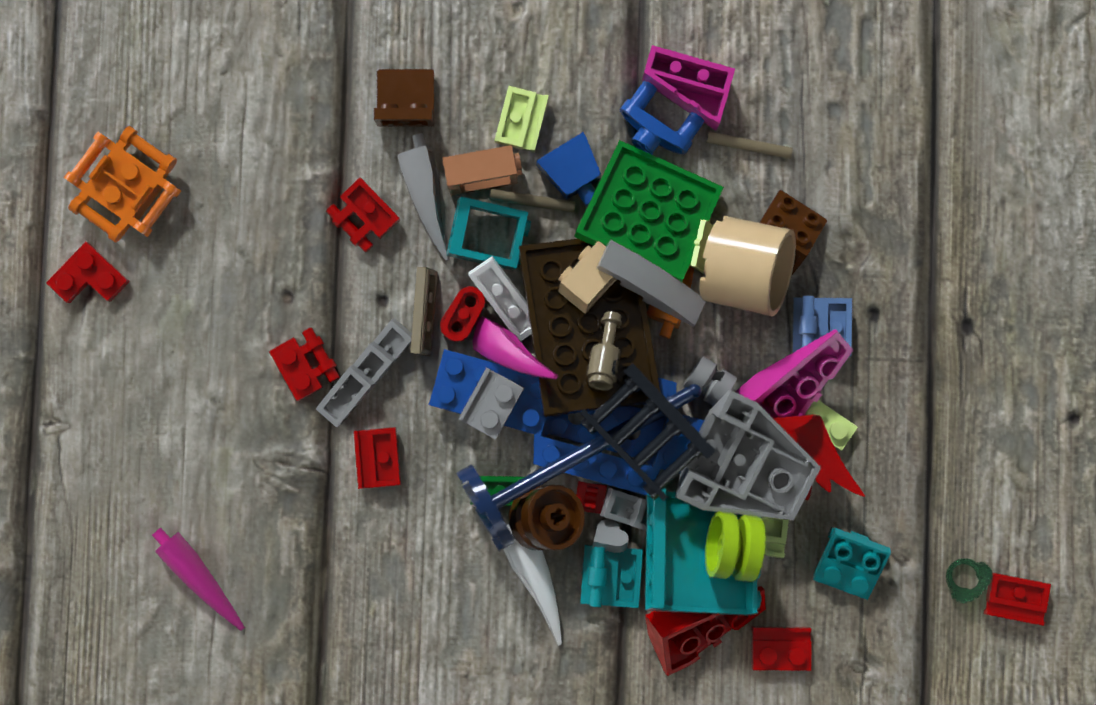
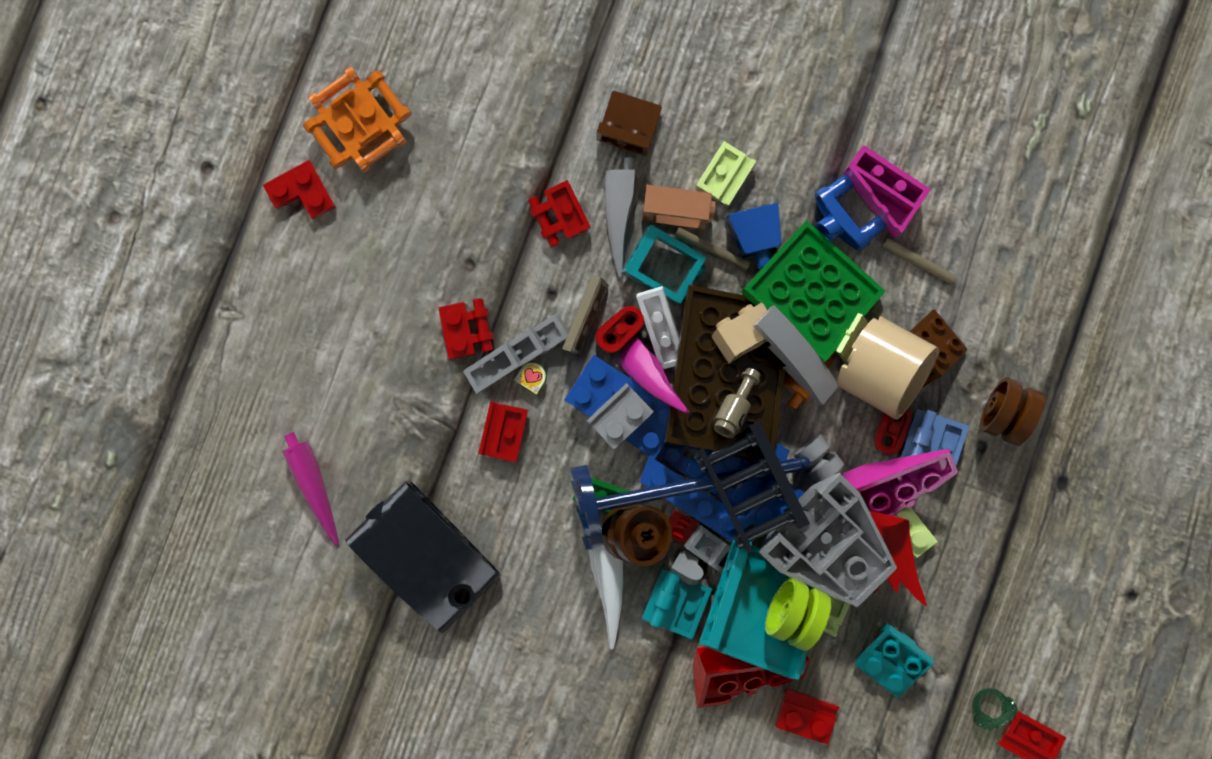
camera: 15 degrees right, 0 degrees up
none -> black panel [345,481,501,633]
none -> tile [514,363,546,395]
none -> red plate [874,408,912,455]
none -> reddish brown wheel [979,377,1045,446]

